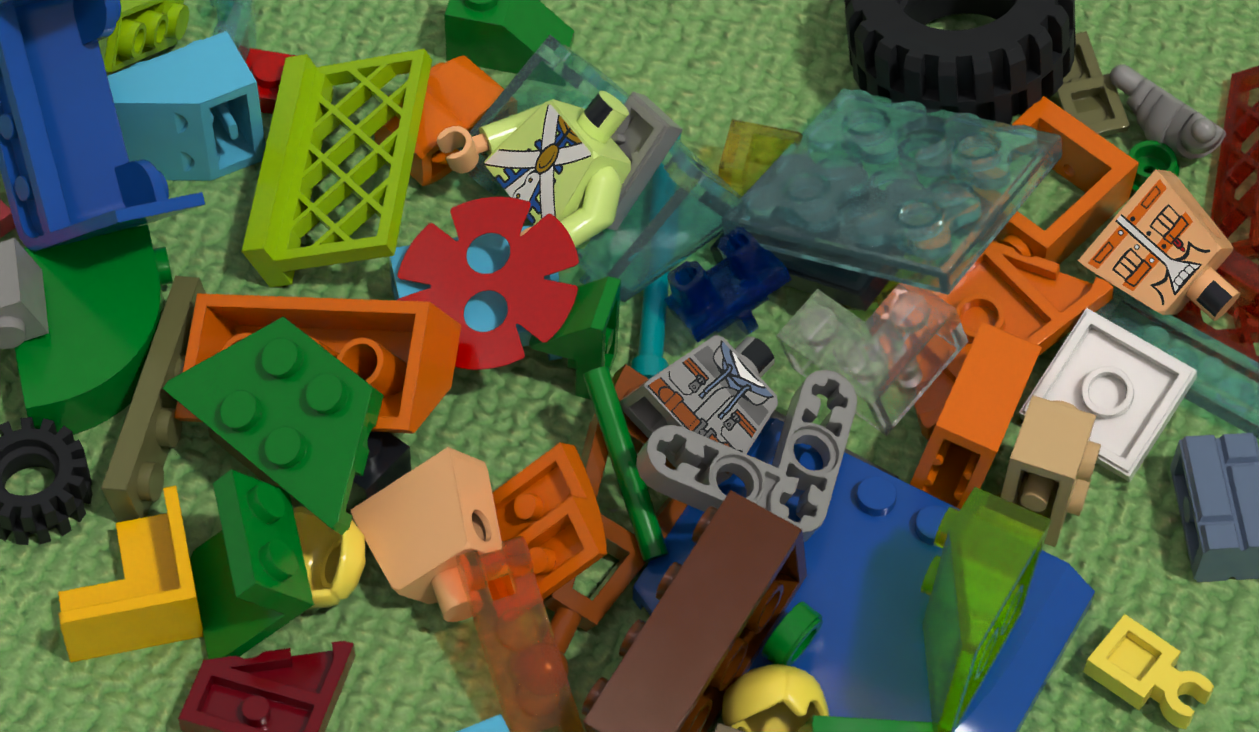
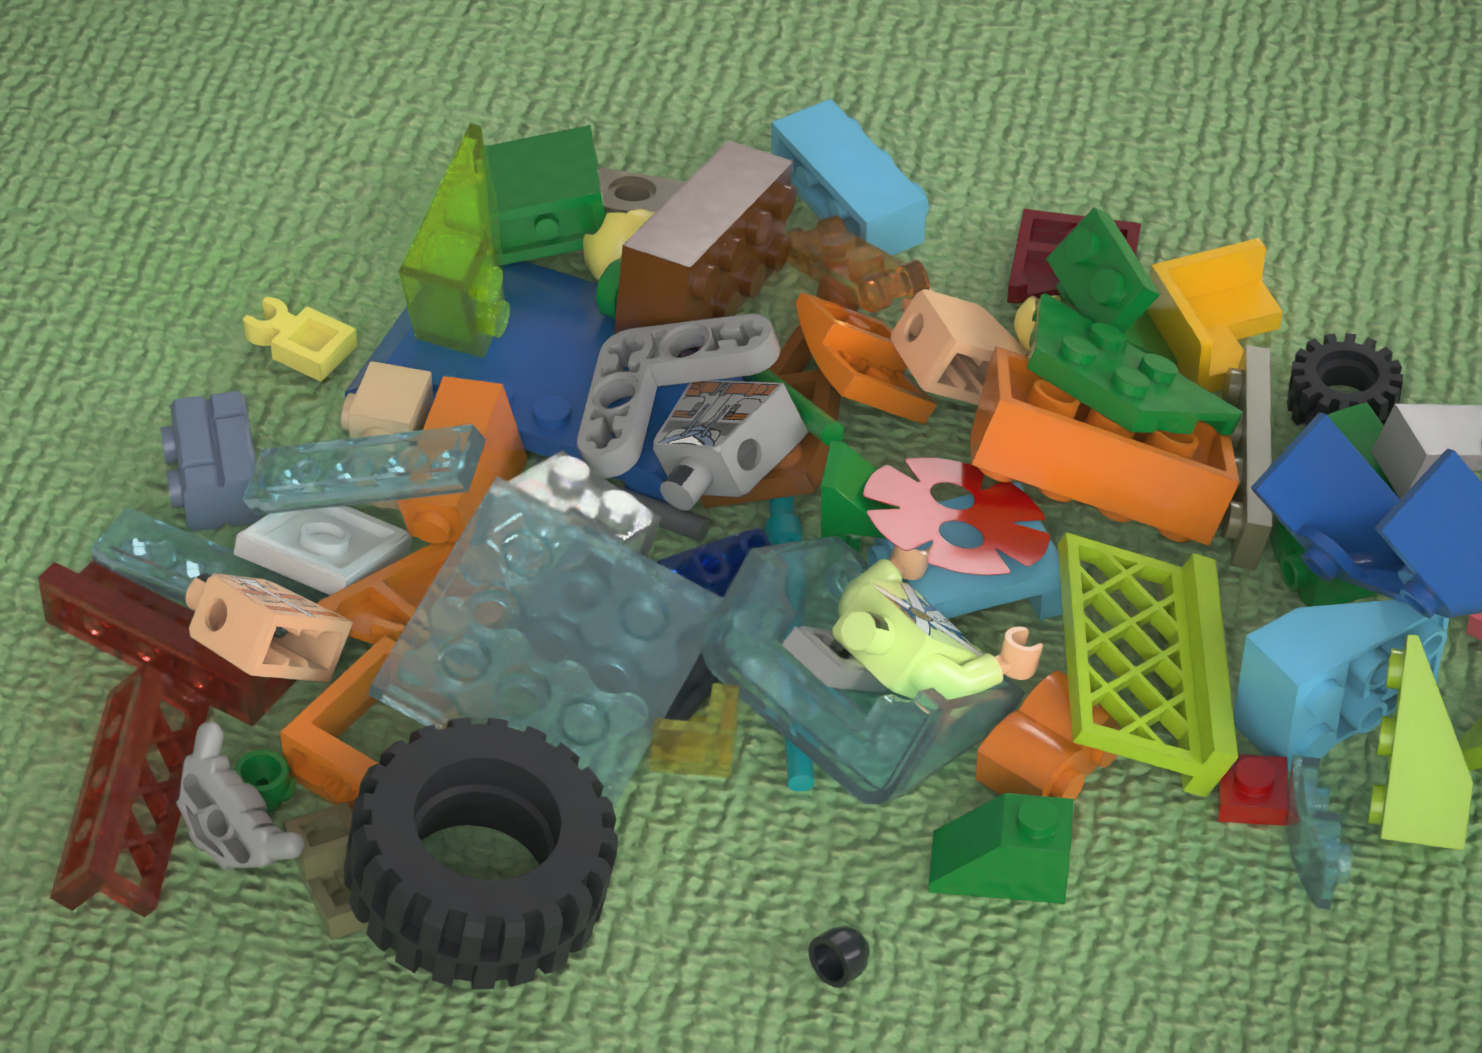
camera: 175 degrees right, 10 degrees down
none -> clear light blue plate [243,424,486,515]

